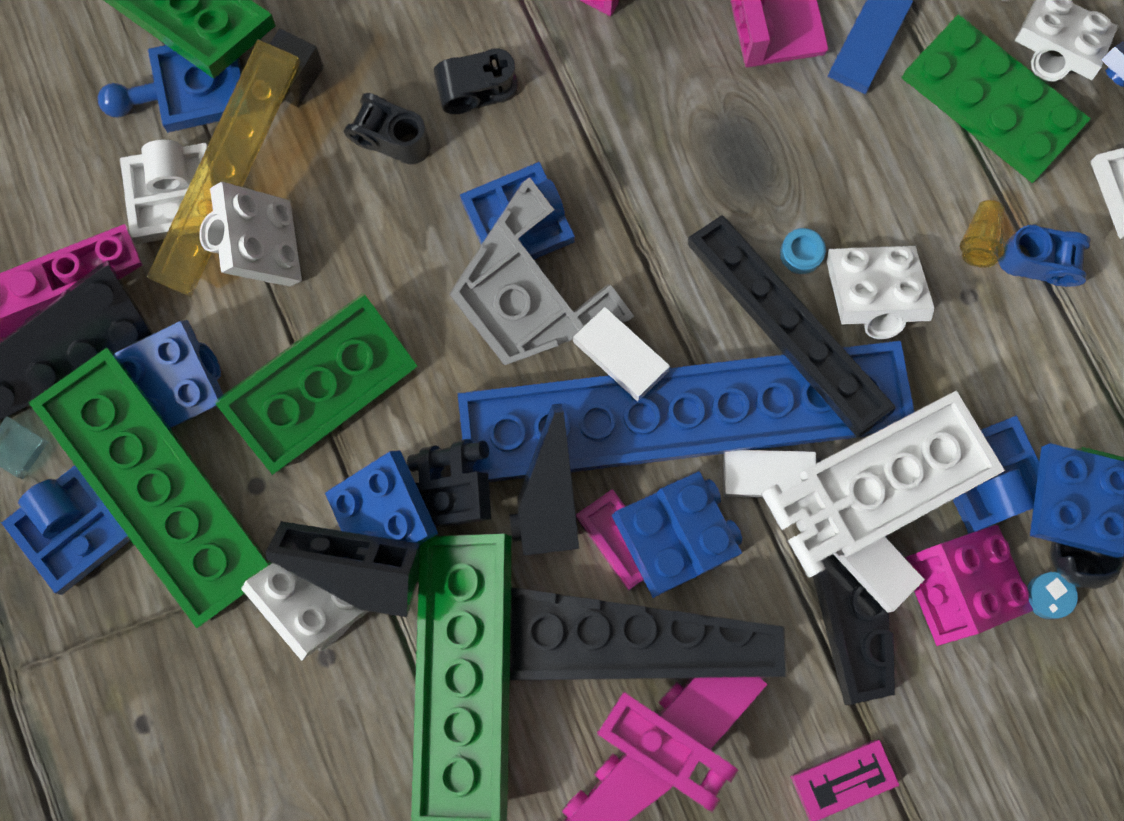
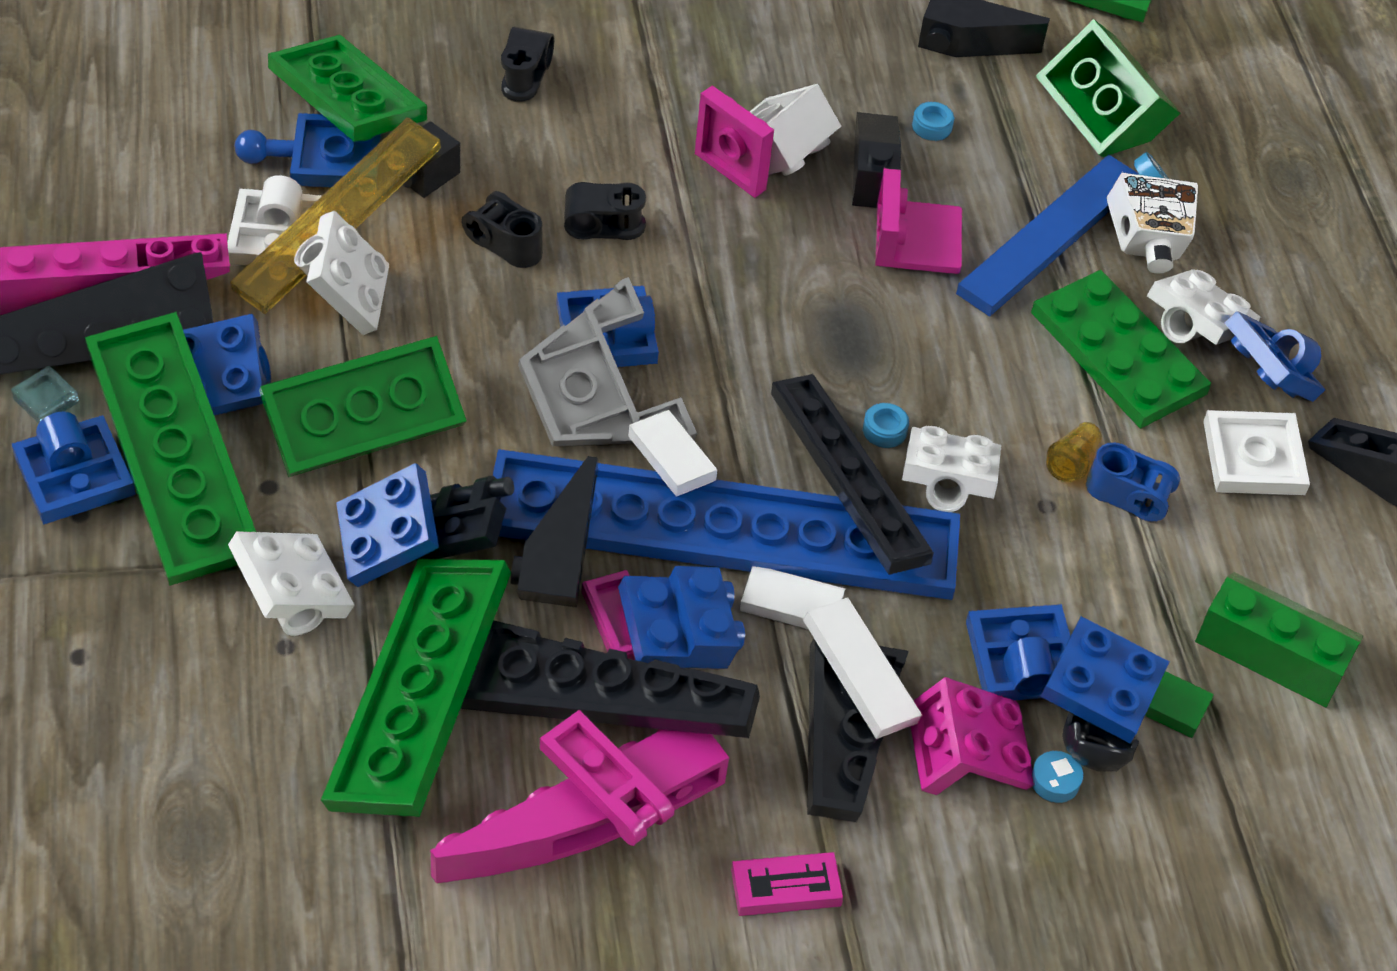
camera: 10 degrees right, 25 degrees down
black slope [266,521,419,617] -> none
white hinge [761,391,1005,577] -> none

